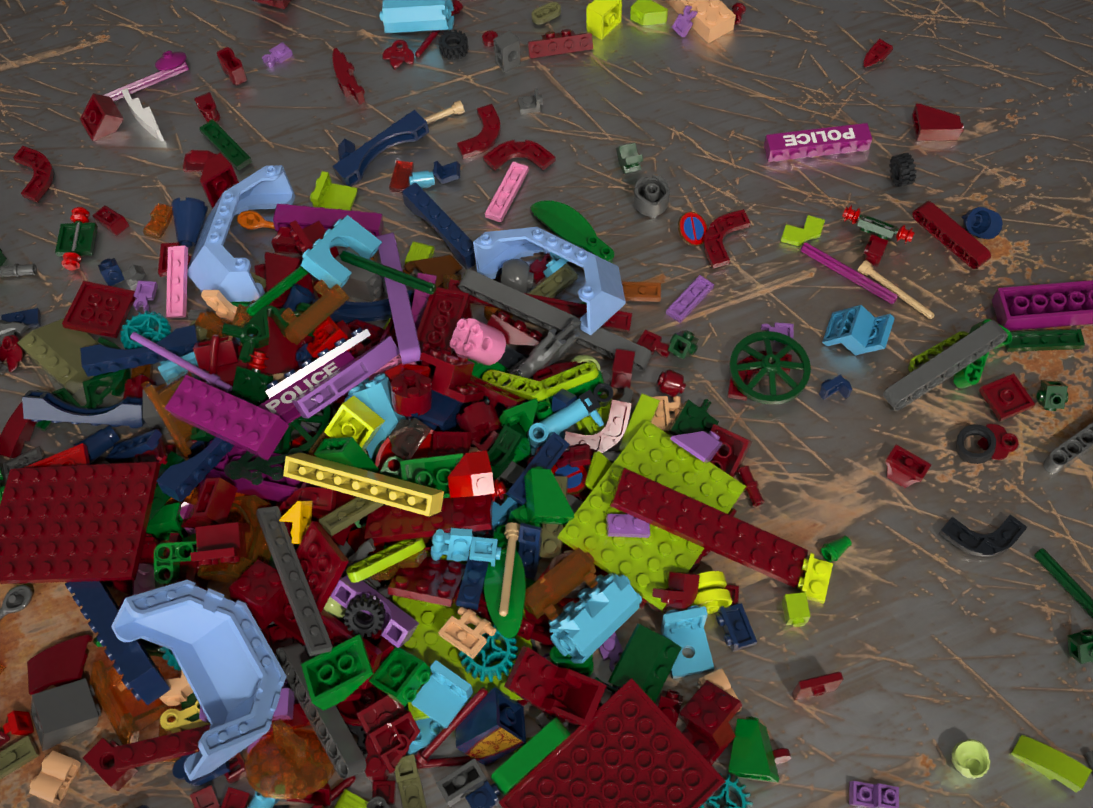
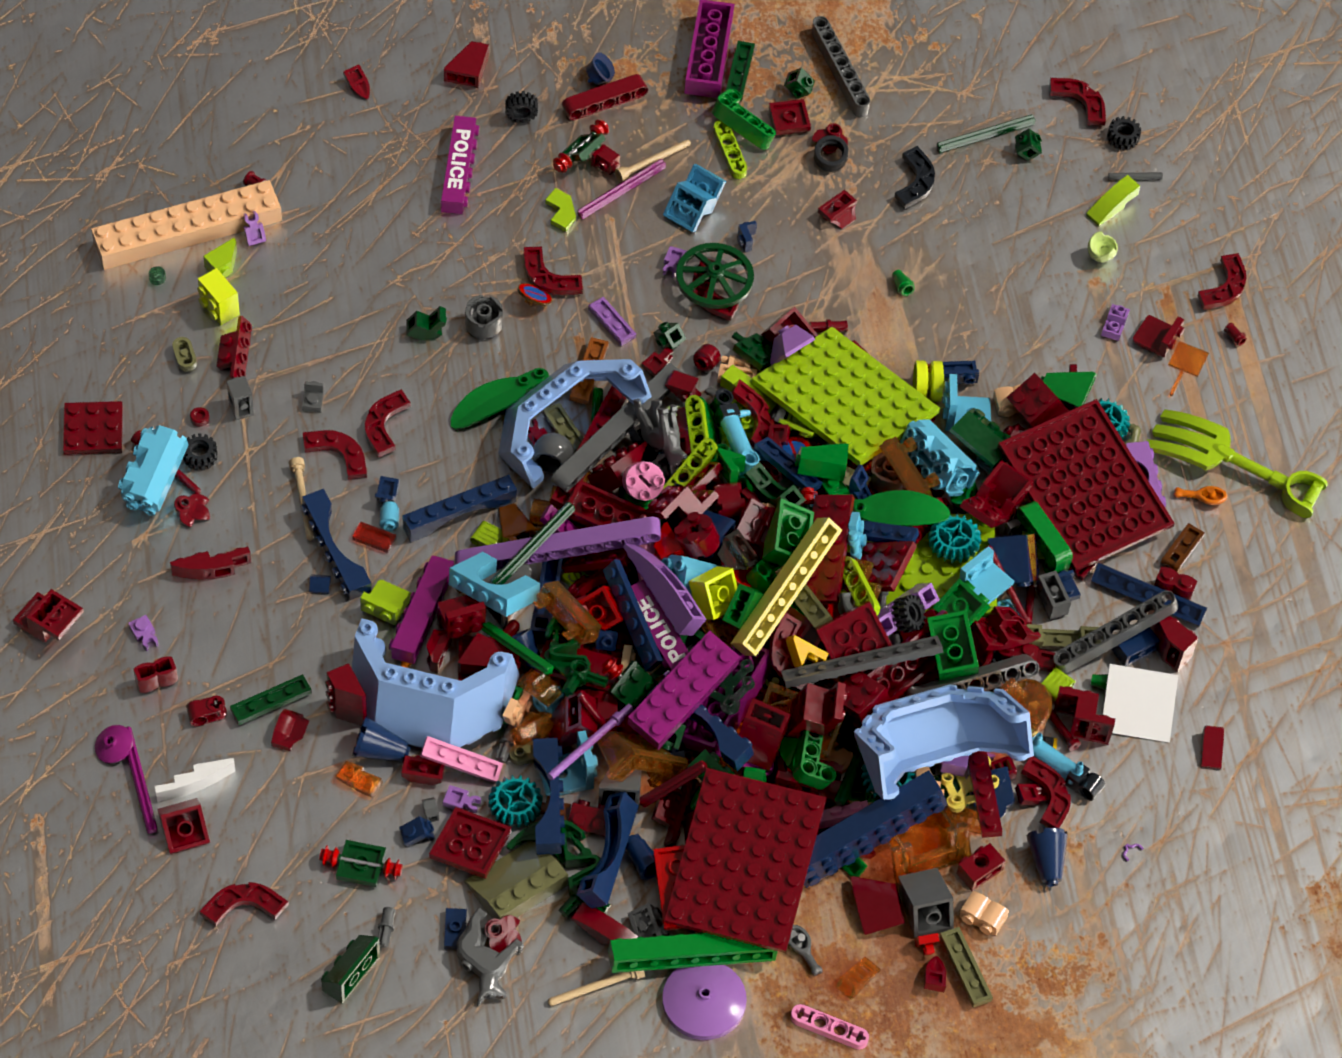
camera: 85 degrees left, 5 degrees down
dark red slope [92,205,129,236] -> none
dark blue plate [105,429,162,464] -> none
light nougat plate [438,607,496,659] -> none
red slope [447,450,495,498] -> none
medium azure bracket [470,537,501,567] -> none
bright pink plate [485,162,529,222] -> none
tan piece [499,522,520,616] -> none
medium azure bracket [543,252,568,278] -> none
dark blue slope [552,389,577,412] -> none
medium lavender plate [606,513,650,538] -> none
dark red plate [610,468,808,589] -> none
dark red brick [652,572,700,609] -> none
lime brick [782,592,811,627] -> none
dark red plate [792,672,844,700] -> none
neon yellow bracket [797,553,833,604] -> none
dark grey beam [883,320,1008,411] -> none

